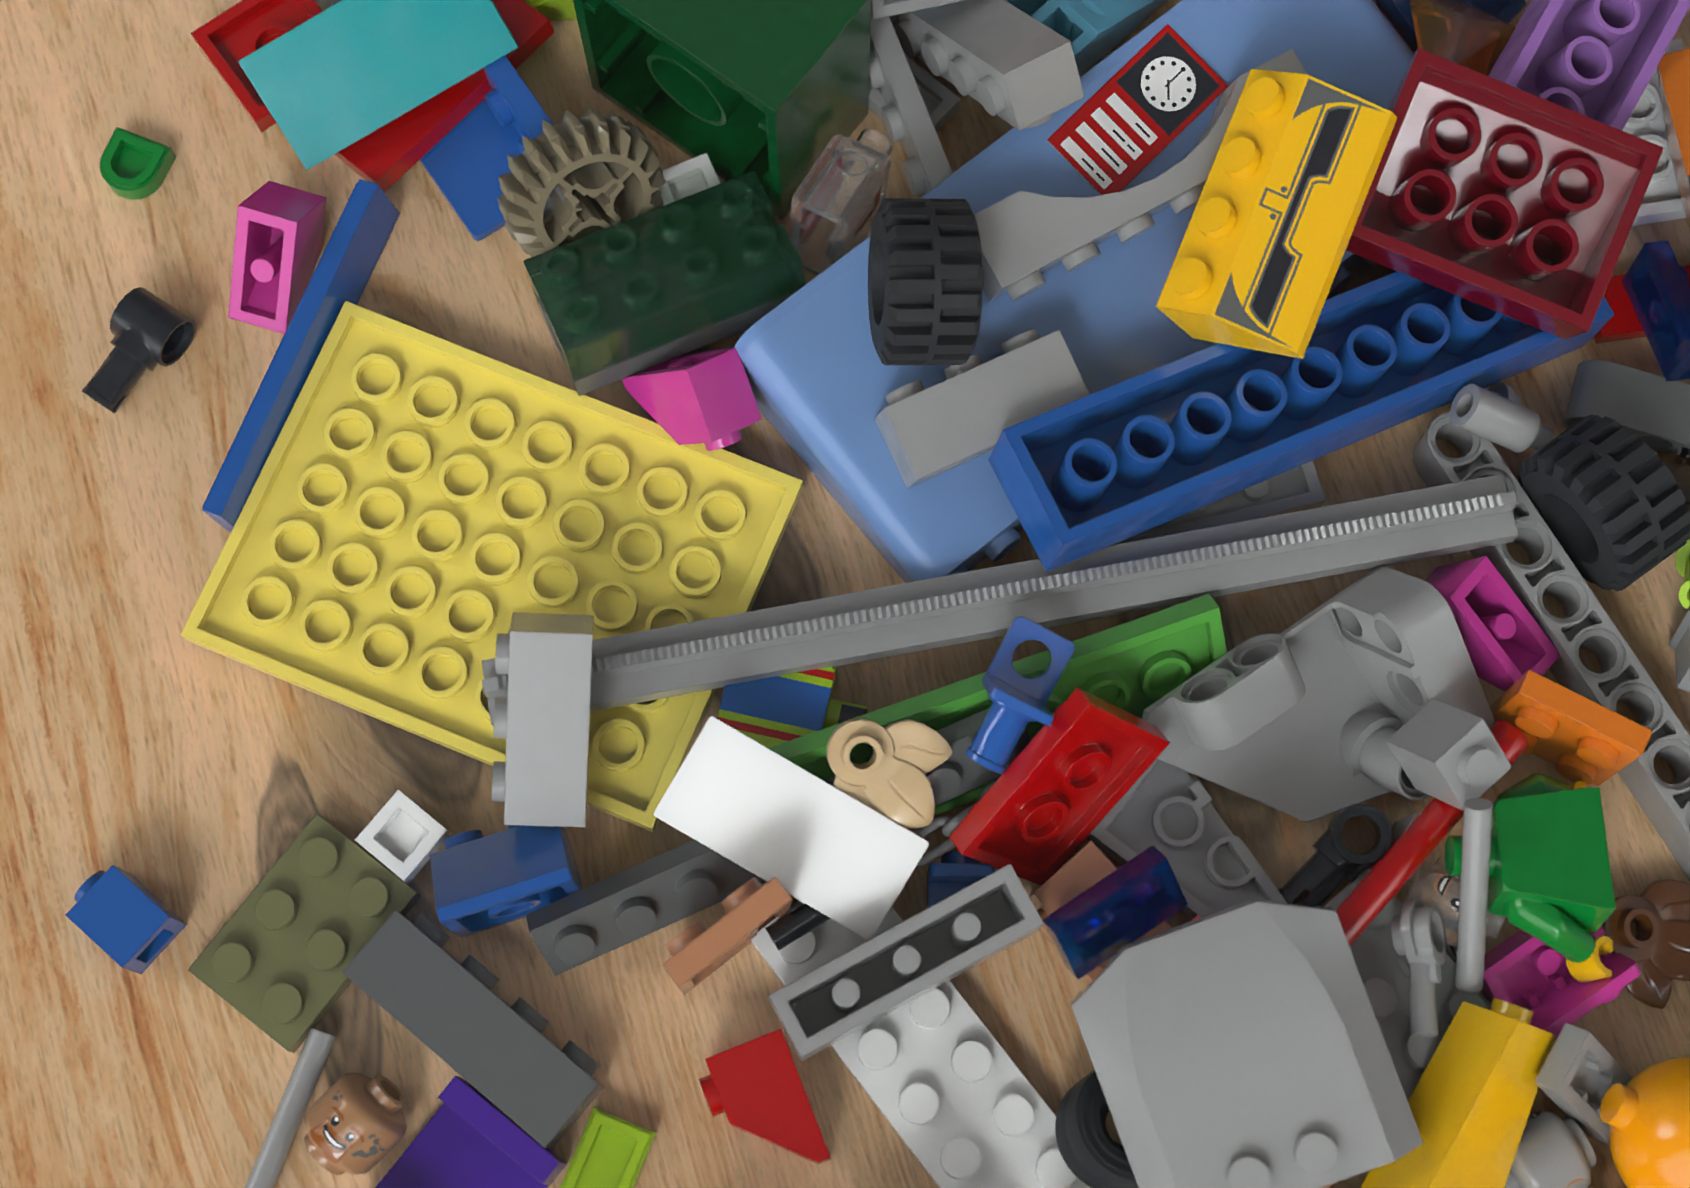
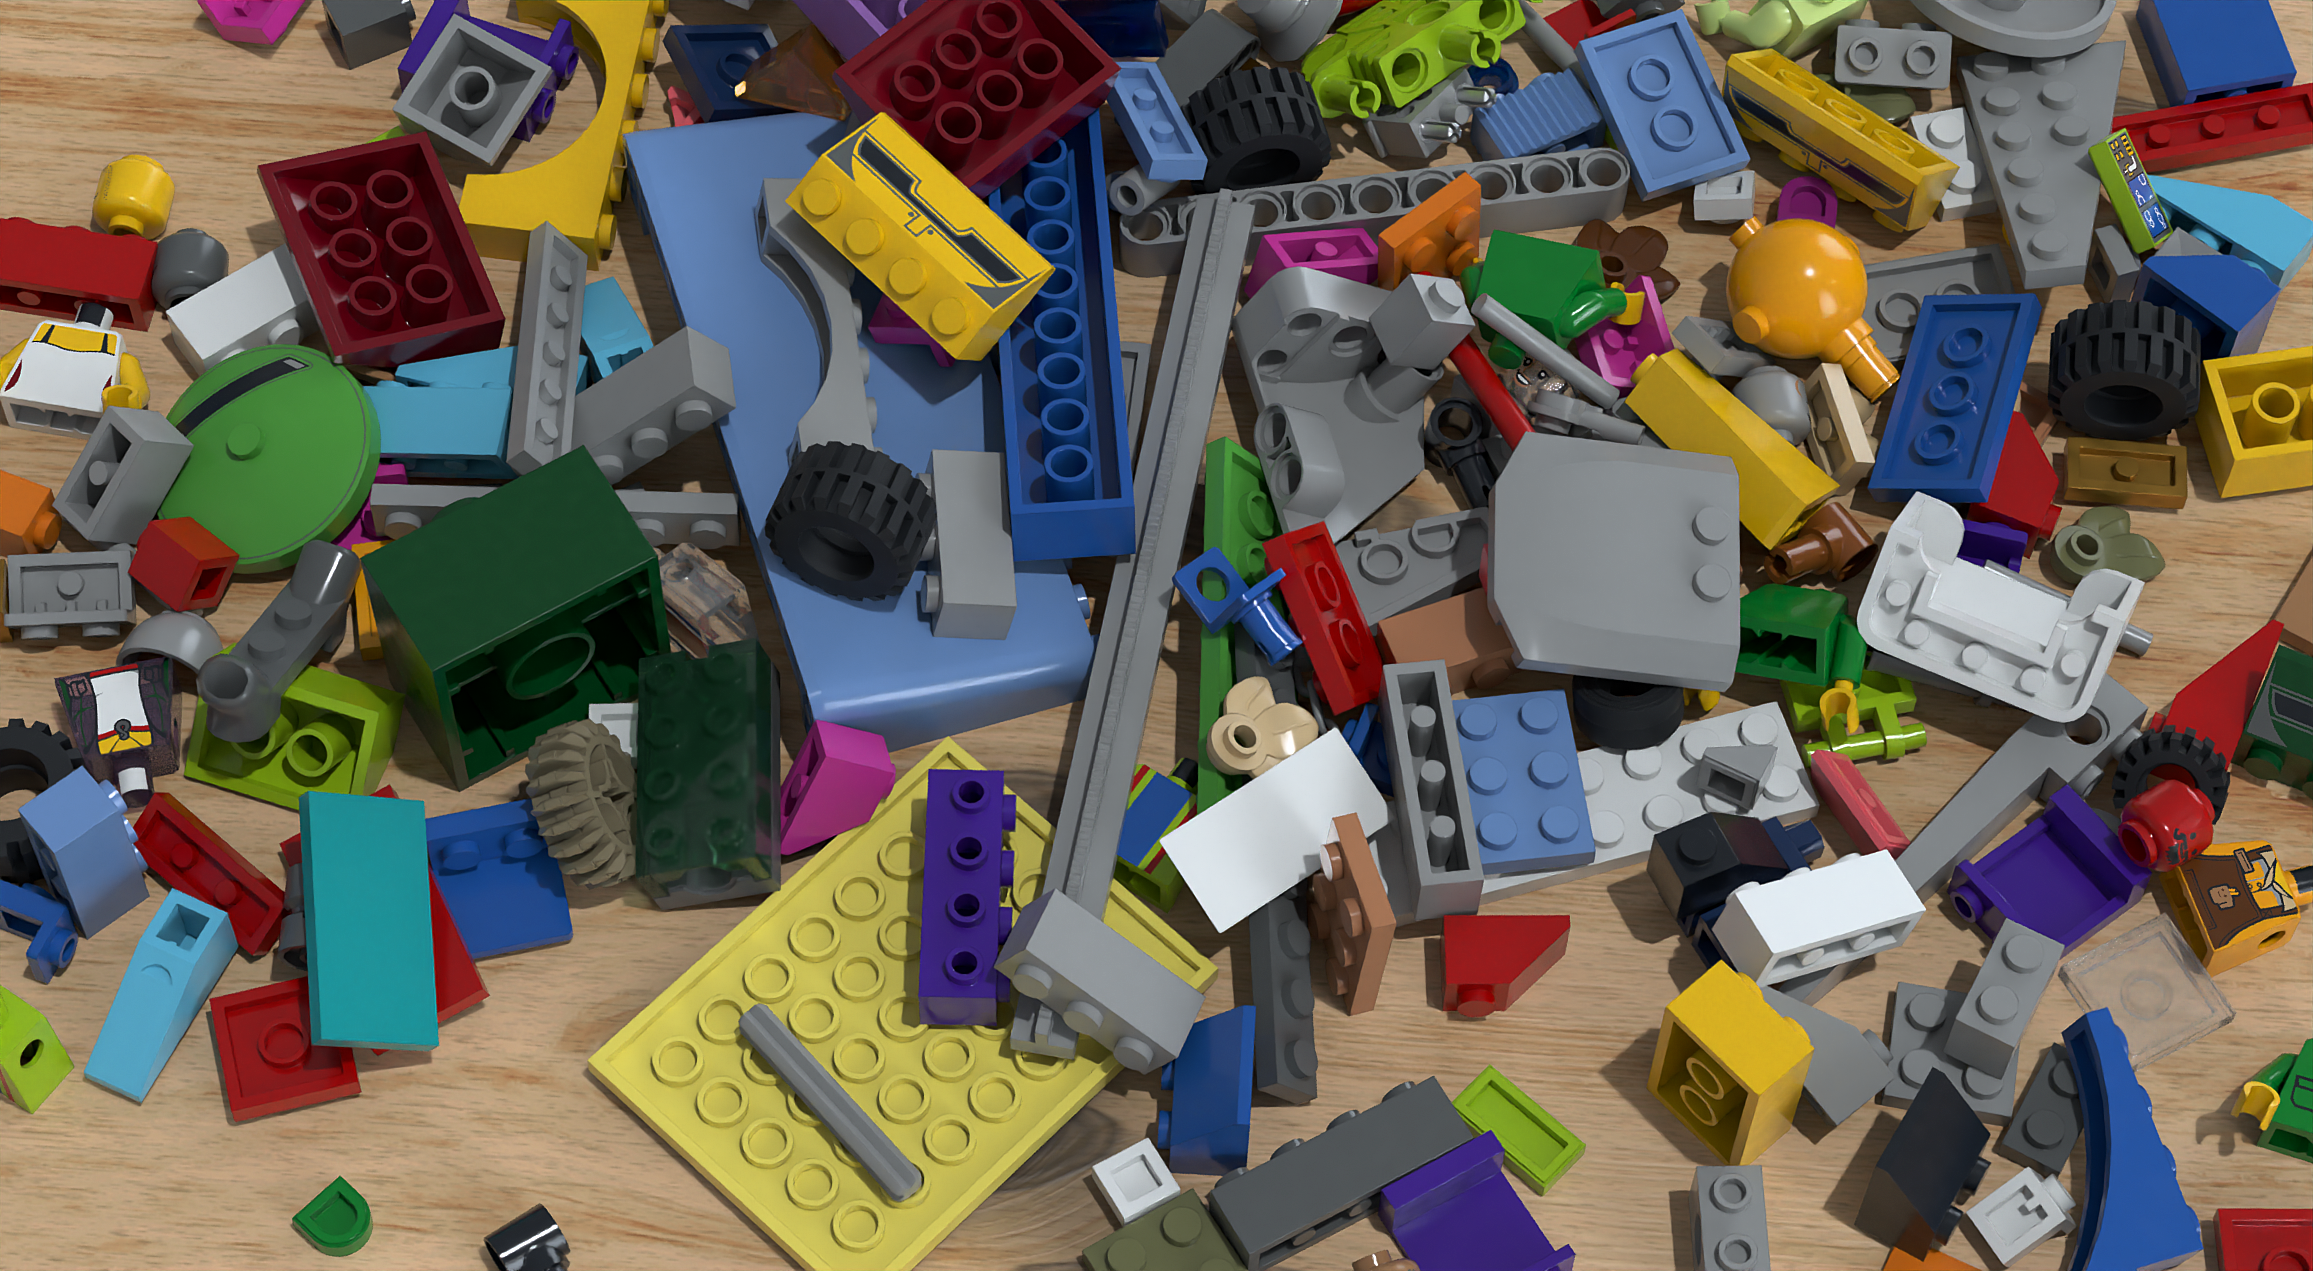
camera: 70 degrees left, 15 degrees down
blue tile [202,179,400,532] -> none
dark pink slope [228,181,327,334] -> none
clear blue plate [1042,845,1188,979] -> none
sticker [1047,24,1229,195] -> none
none -> light grey axle [738,1003,922,1202]
none -> dark purple brick [918,769,1017,1026]
none -> medium blue plate [1106,62,1208,183]
none -> medium blue plate [1452,689,1596,875]

